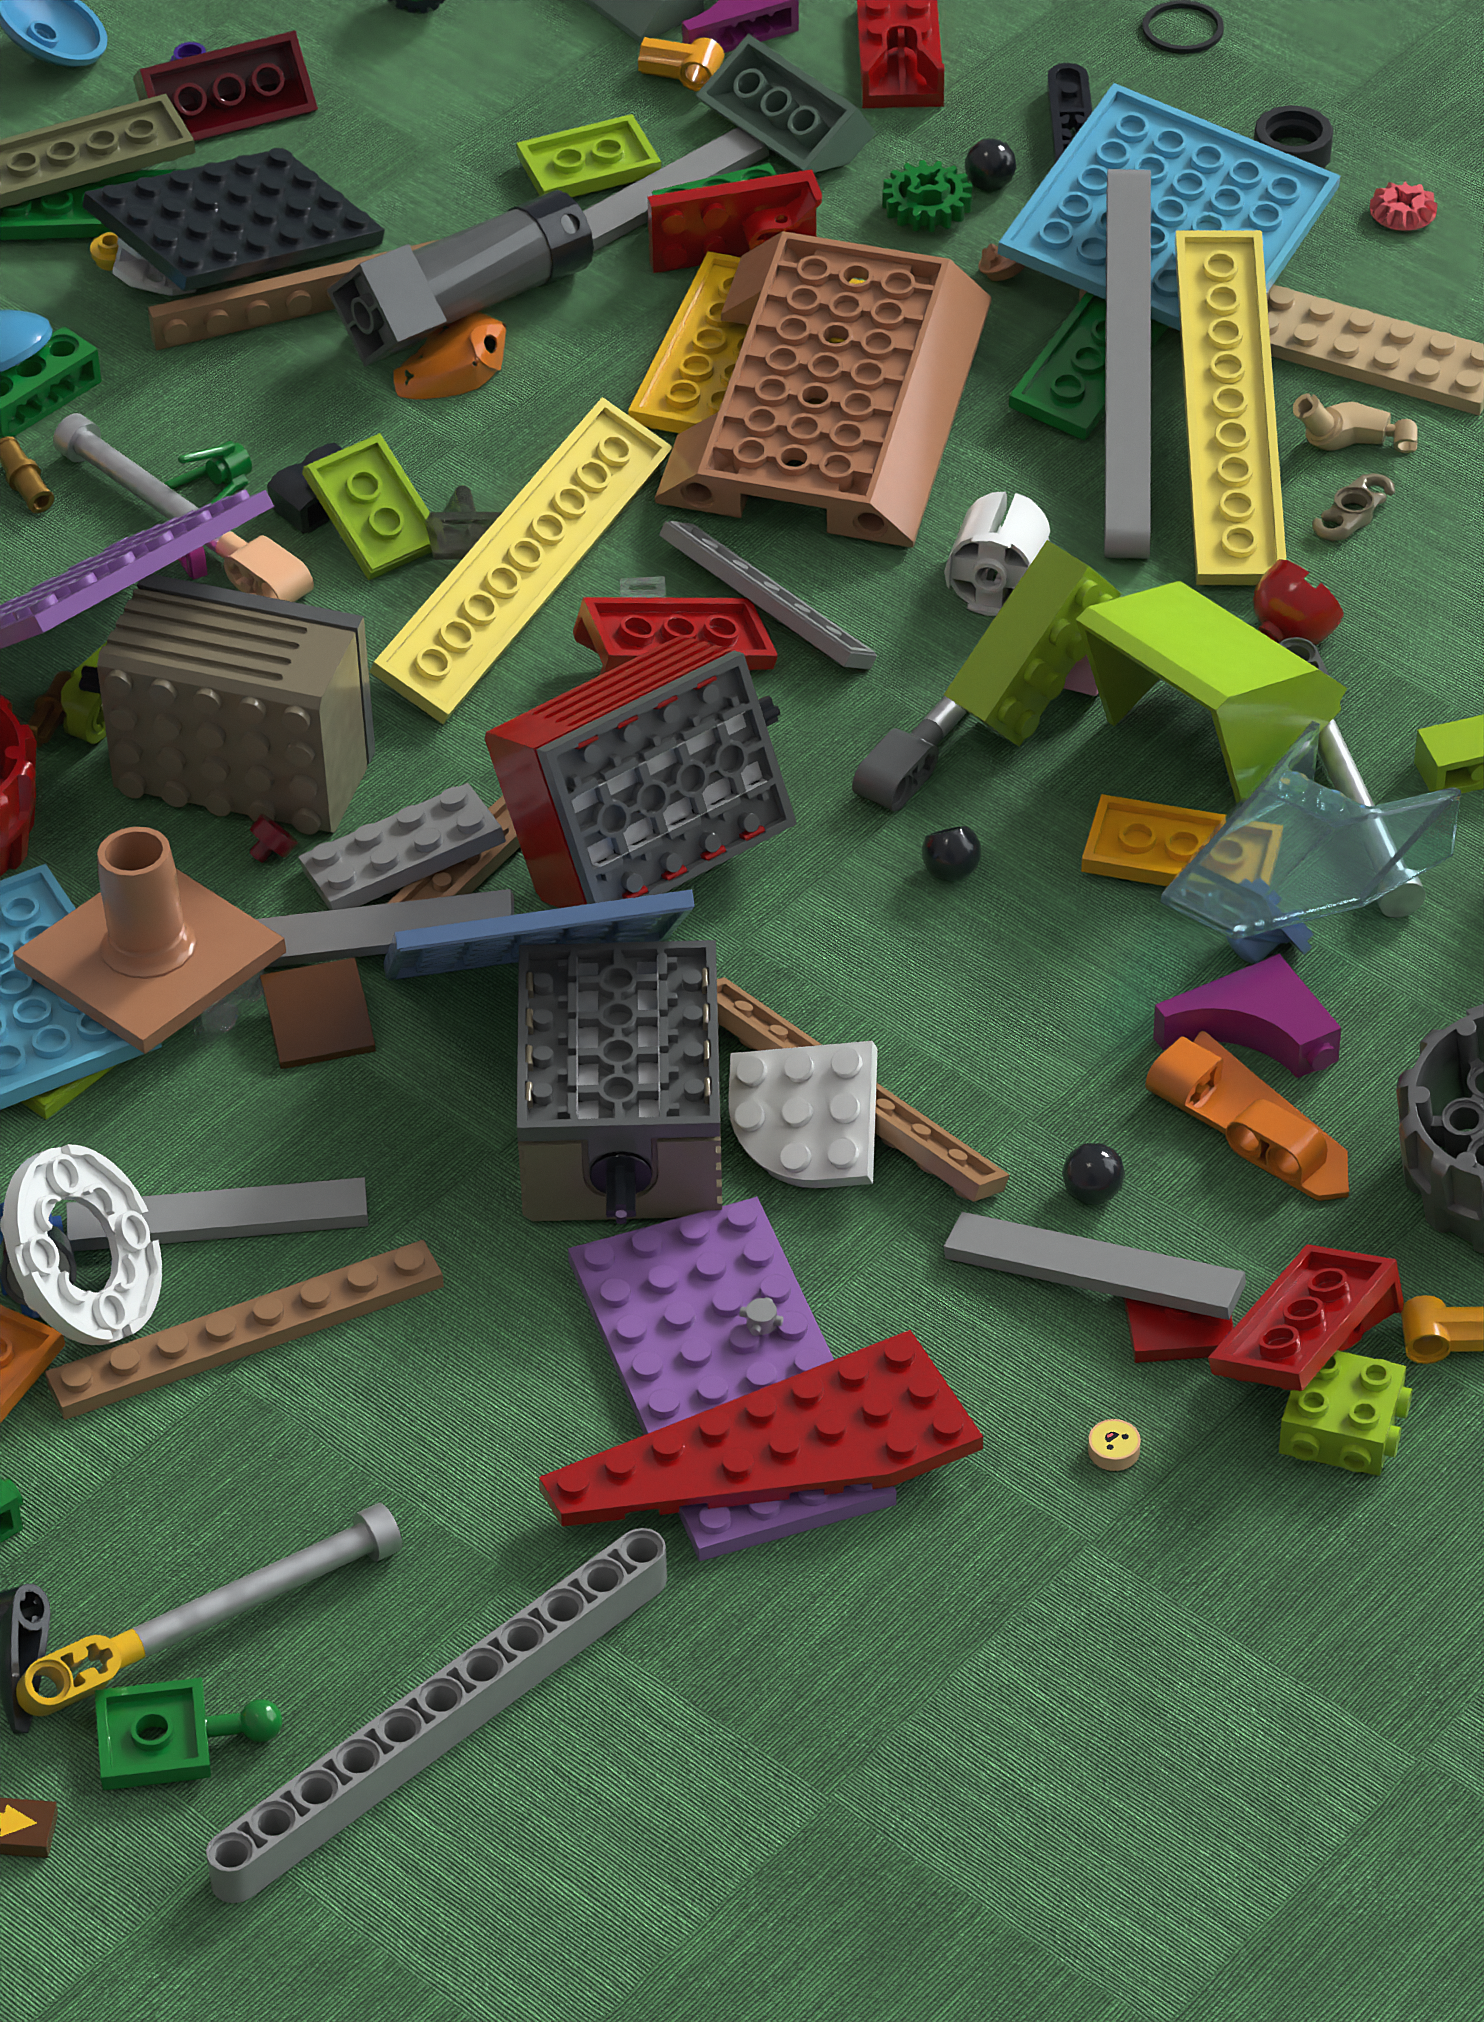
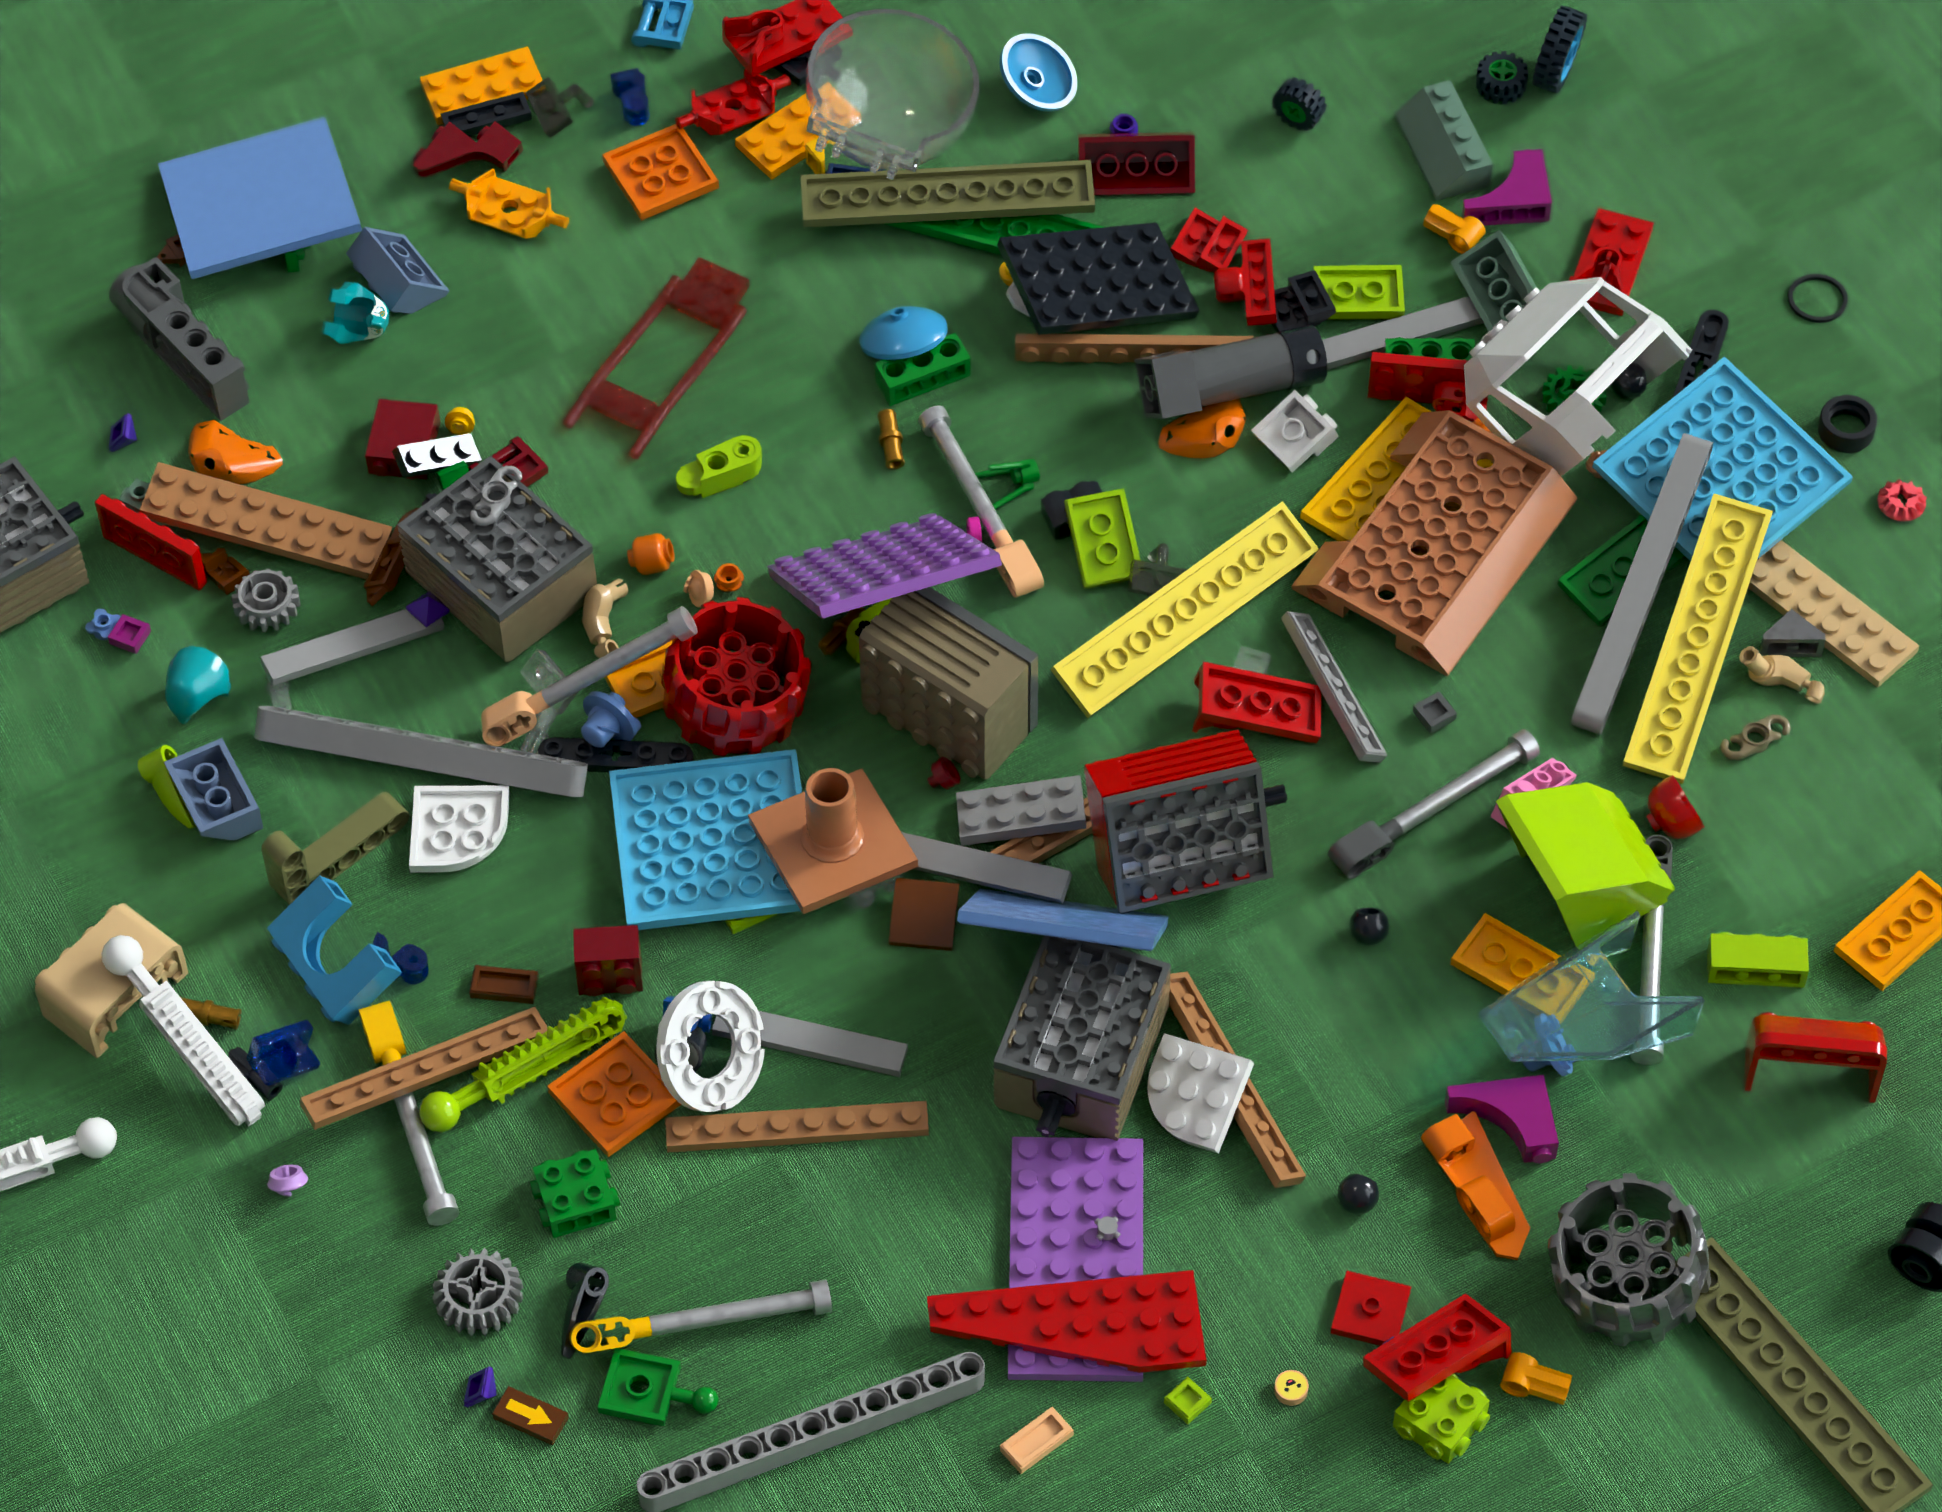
camera: 20 degrees right, 10 degrees up
lime brick [943,540,1122,747] -> none
light grey tile [943,1212,1246,1320] -> none
white cylinder [944,491,1050,616] -> none
none -> light nougat tile [1000,1407,1074,1474]
none -> lime tile [1164,1376,1212,1424]
none -> red slope [1170,207,1249,273]
none -> red plate [1214,238,1277,326]
none -> white plate [1251,390,1339,473]
none -> black slope [1271,270,1336,332]
none -> dark grey plate [1413,691,1457,734]
none -> white windscreen [1464,277,1692,476]
none -> flat silver slope [1759,609,1826,657]

